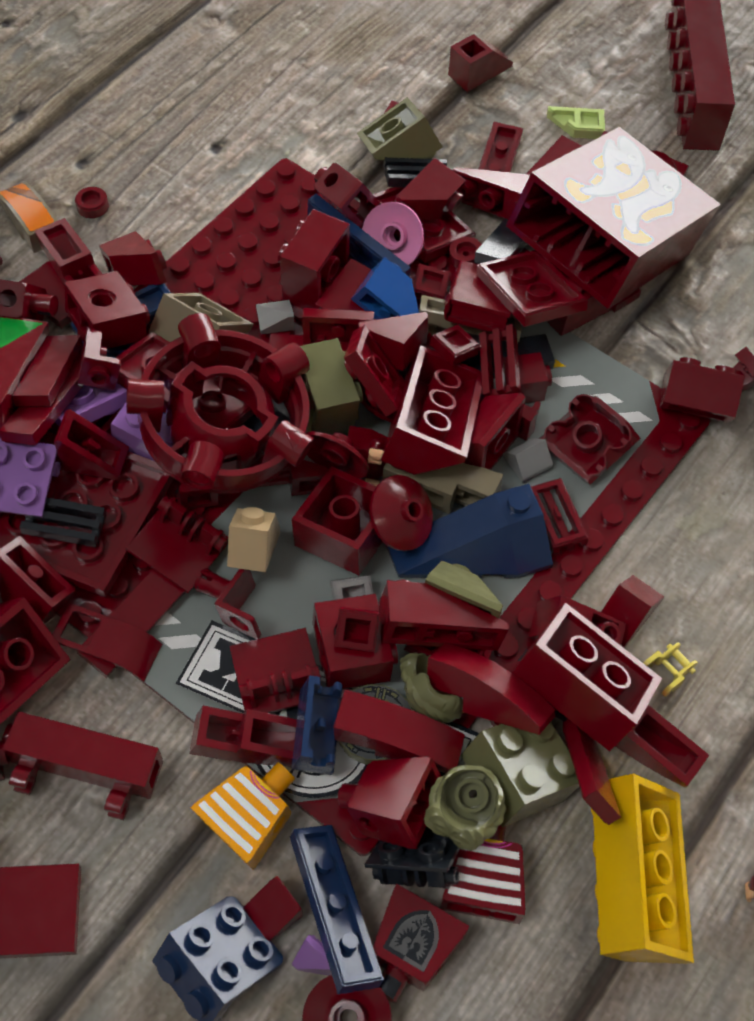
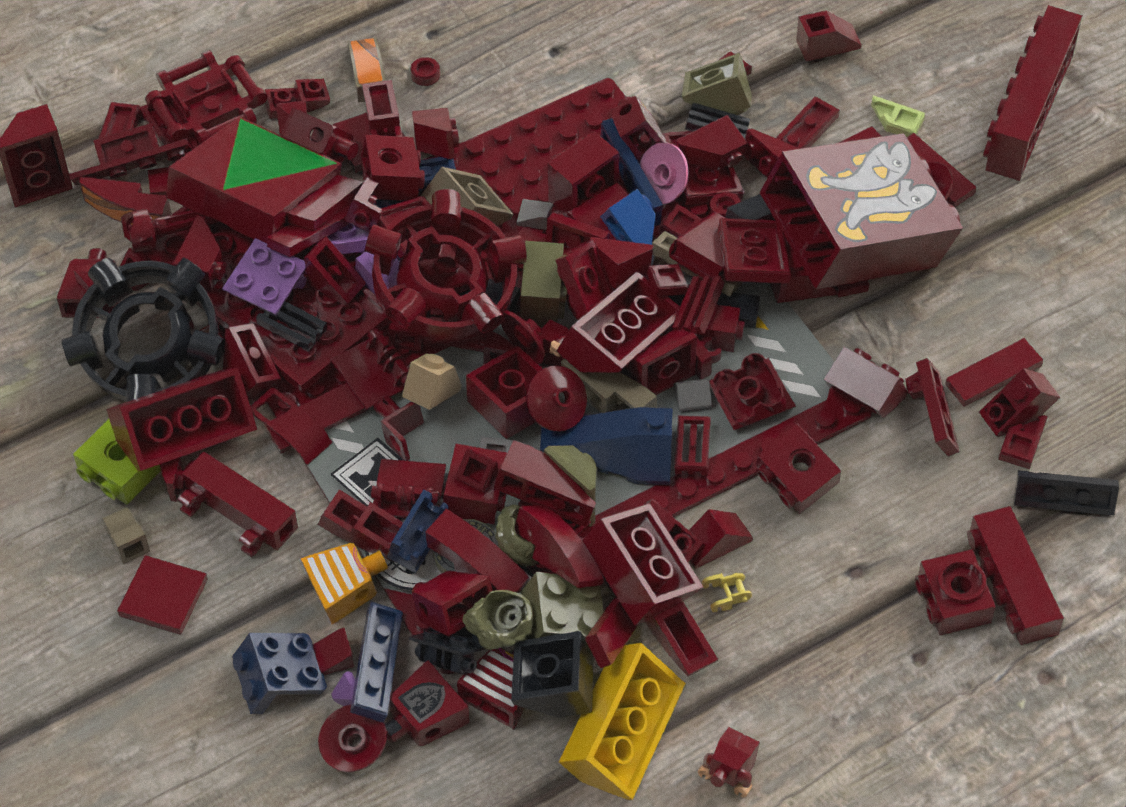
camera: 25 degrees right, 5 degrees down
none -> black slope [511,631,594,718]
none -> dark red brick [756,423,841,514]

